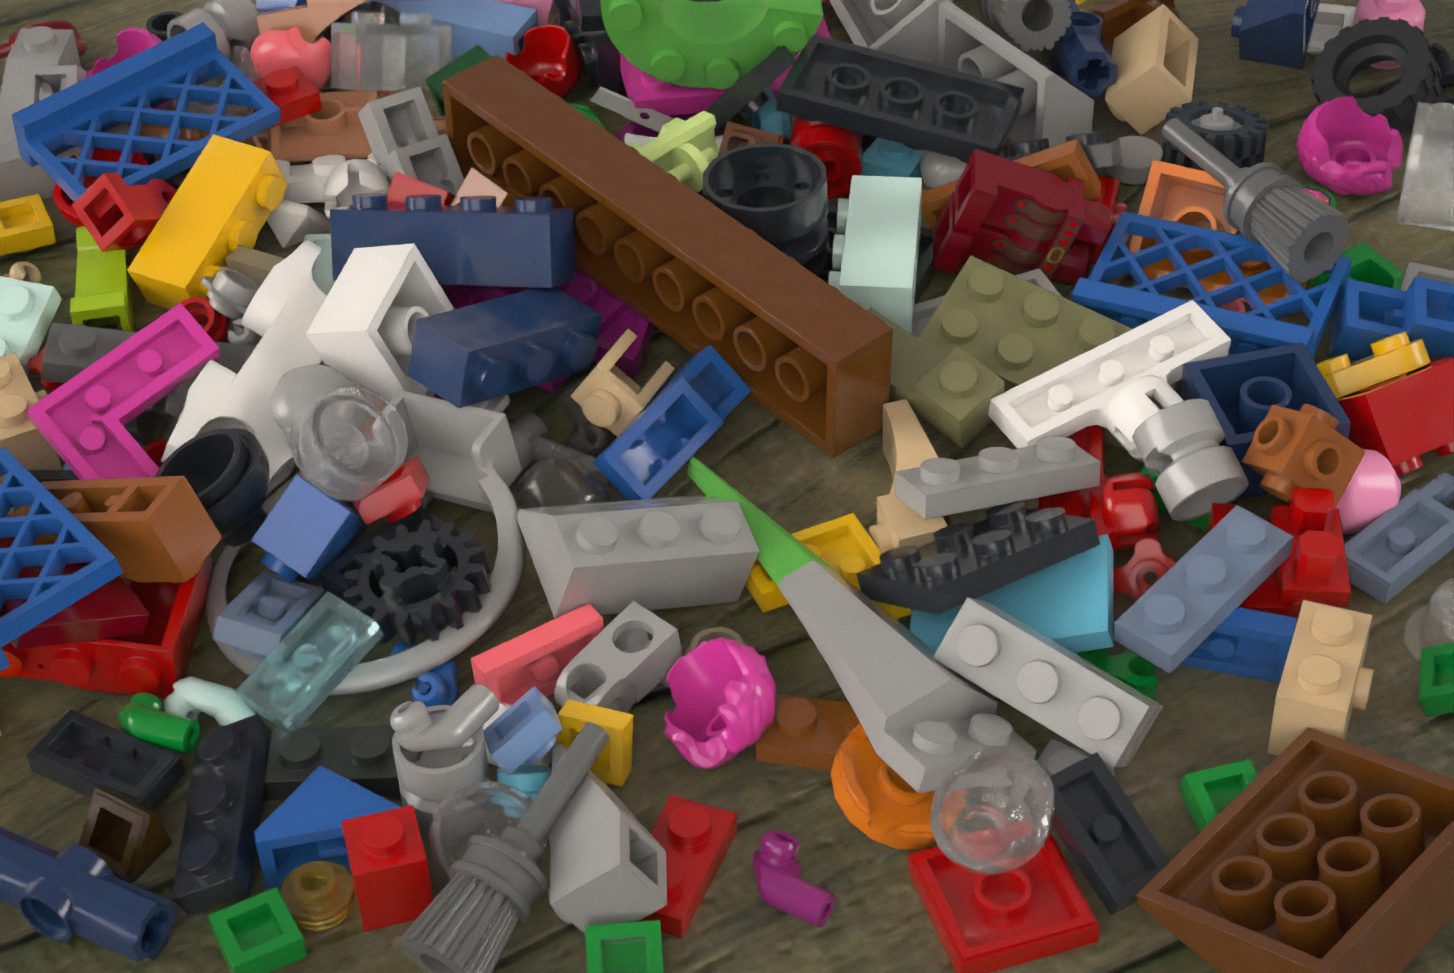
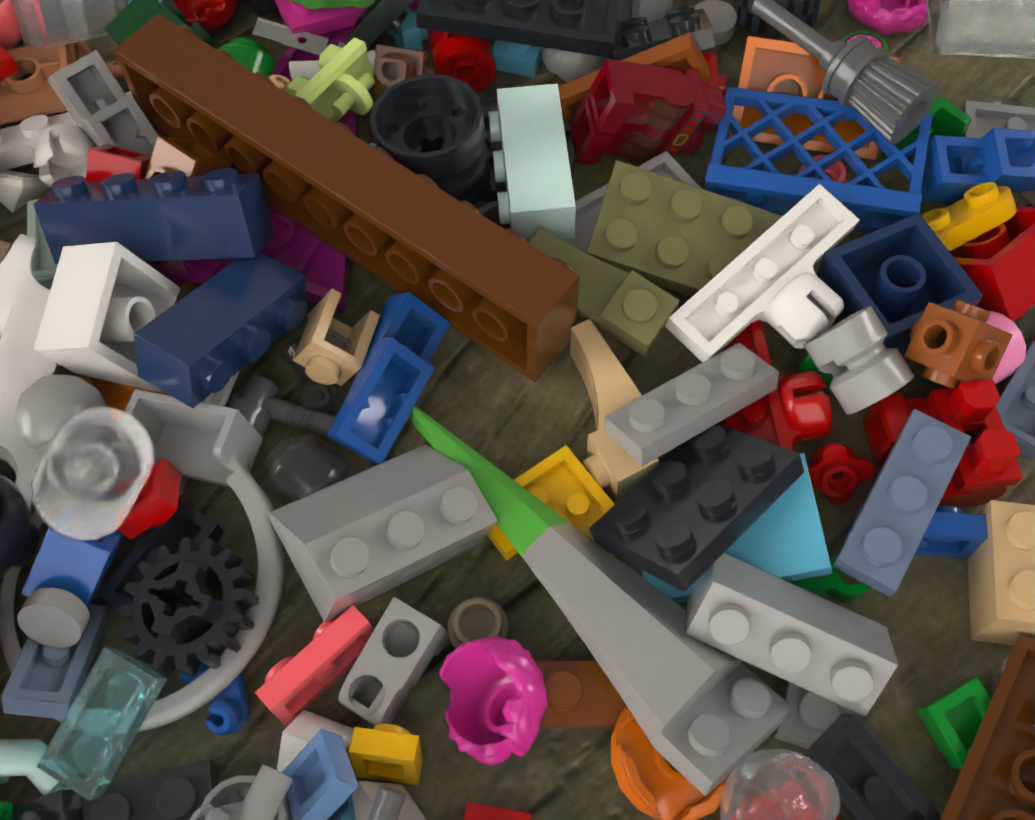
camera: 10 degrees left, 20 degrees up
none -> light grey tile [17,588,90,648]

